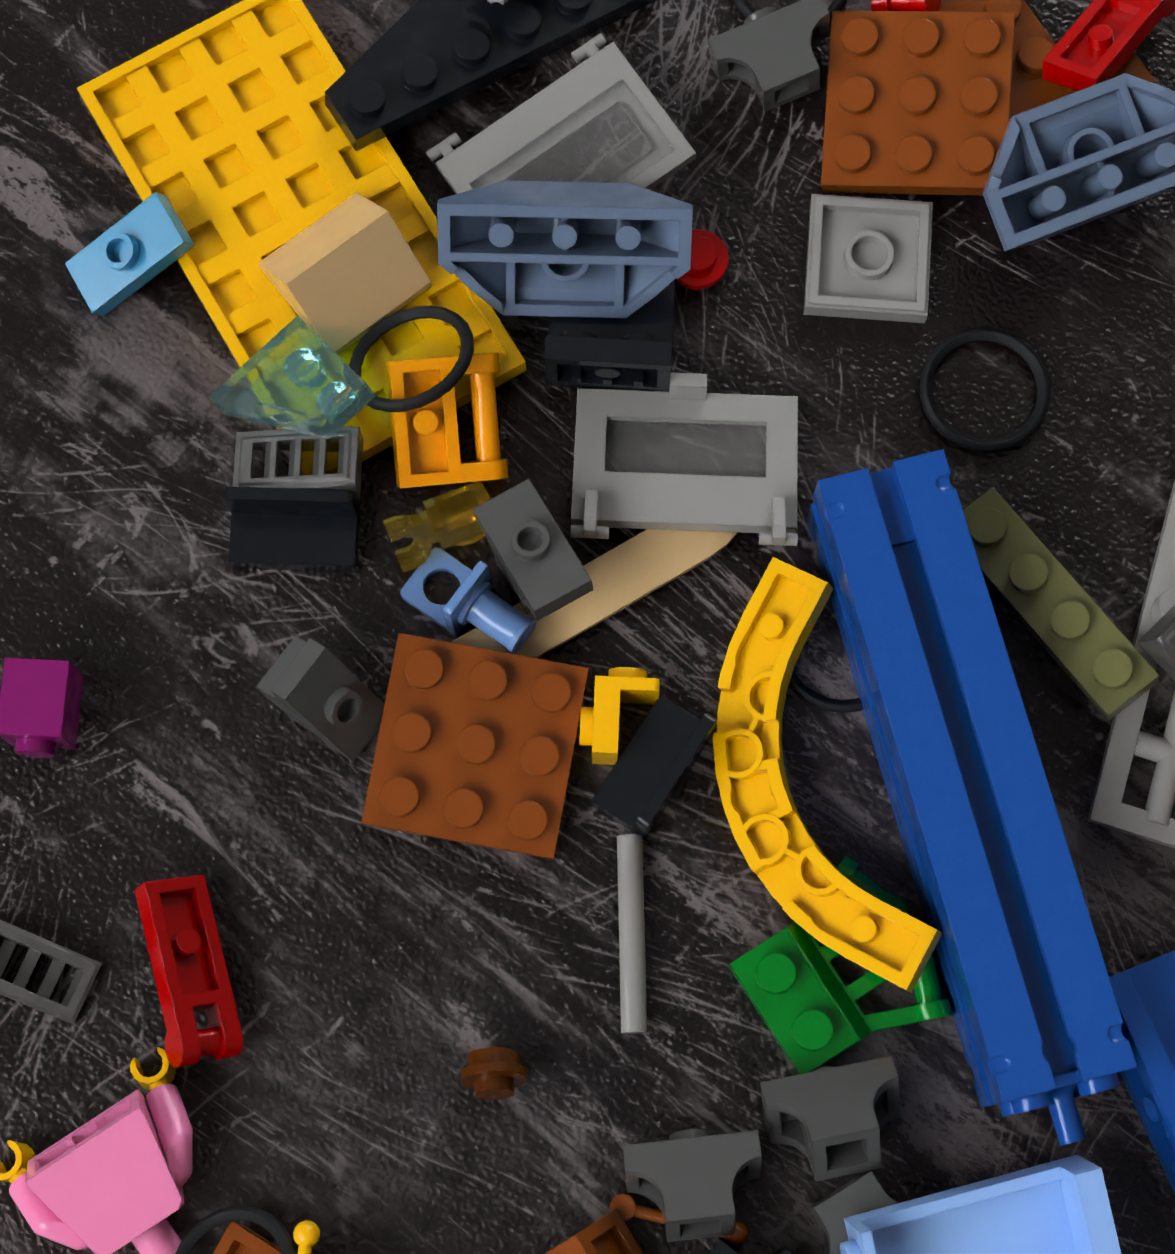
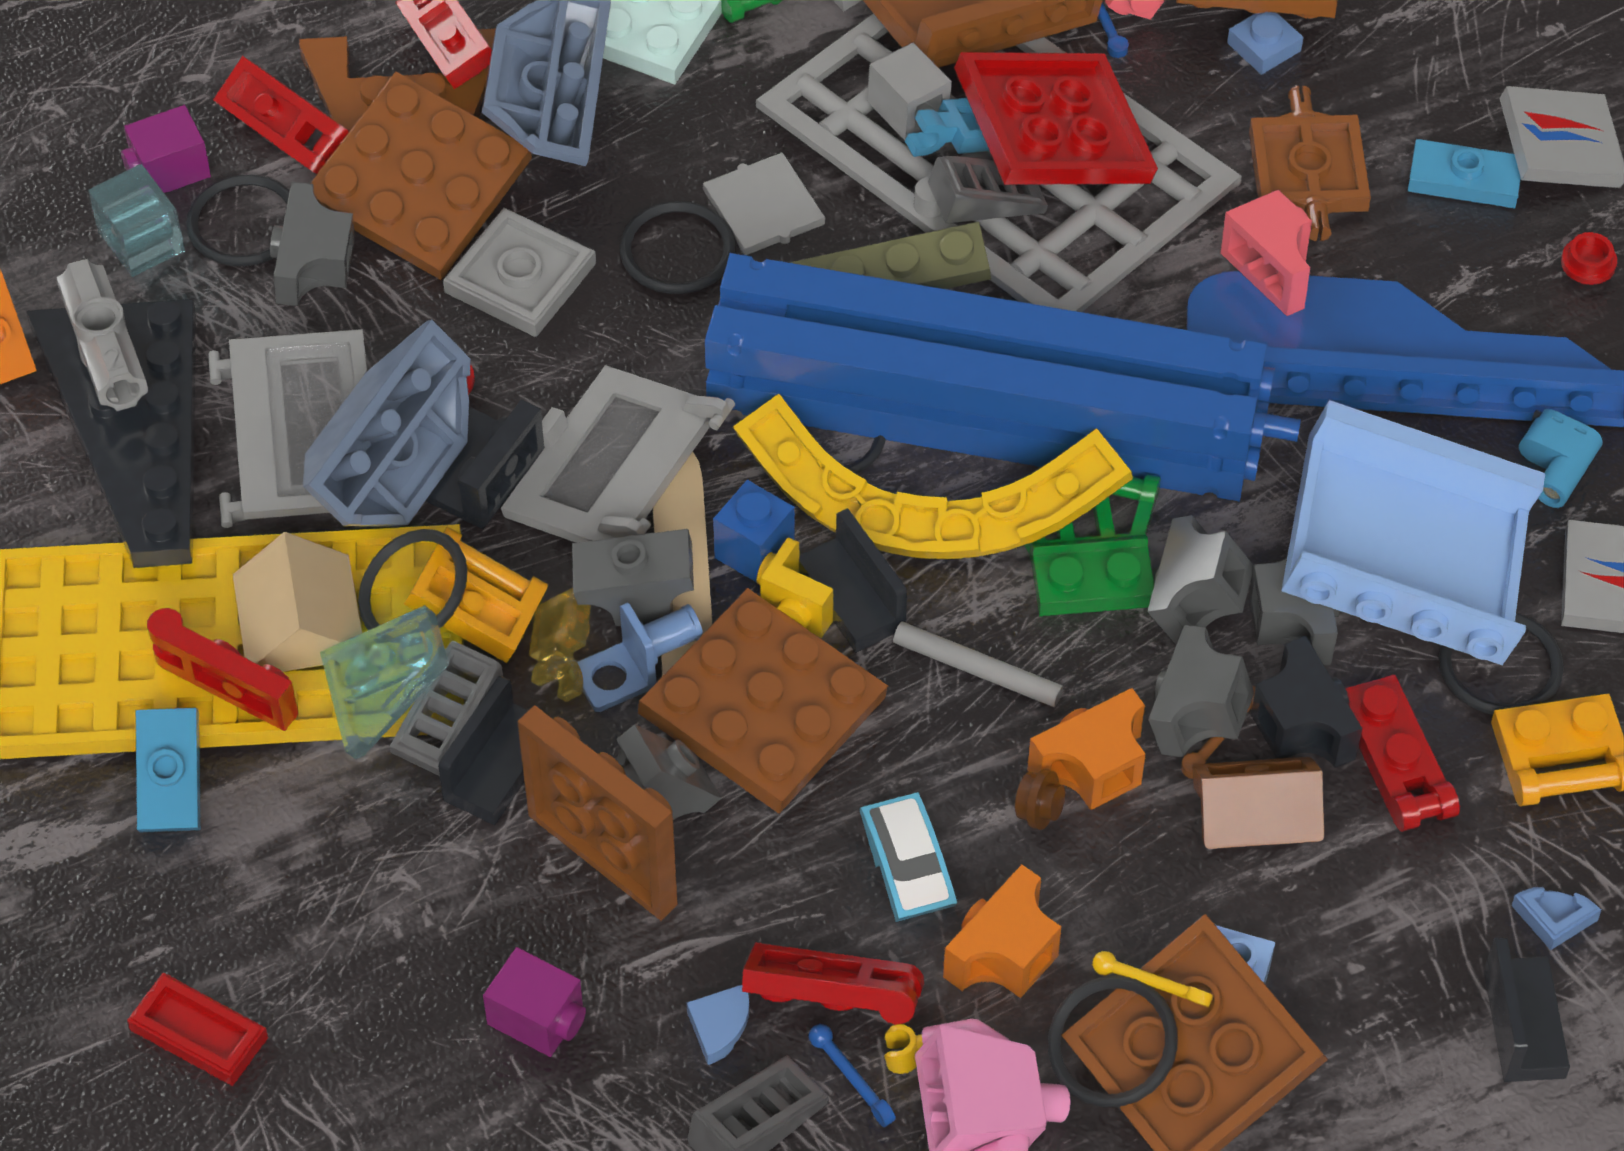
camera: 65 degrees left, 20 degrees down
none -> red plate [147,608,298,731]
none -> dark orange plate [518,705,678,921]
none -> medium blue tile [687,985,749,1065]
none -> light grey piece [703,152,825,255]
none -> blue brick [713,480,795,582]
none -> blue hinge [808,1024,896,1127]
none -> slope [859,792,957,922]
none -> orange brick [943,865,1062,998]
none -> orange brick [1027,688,1146,810]

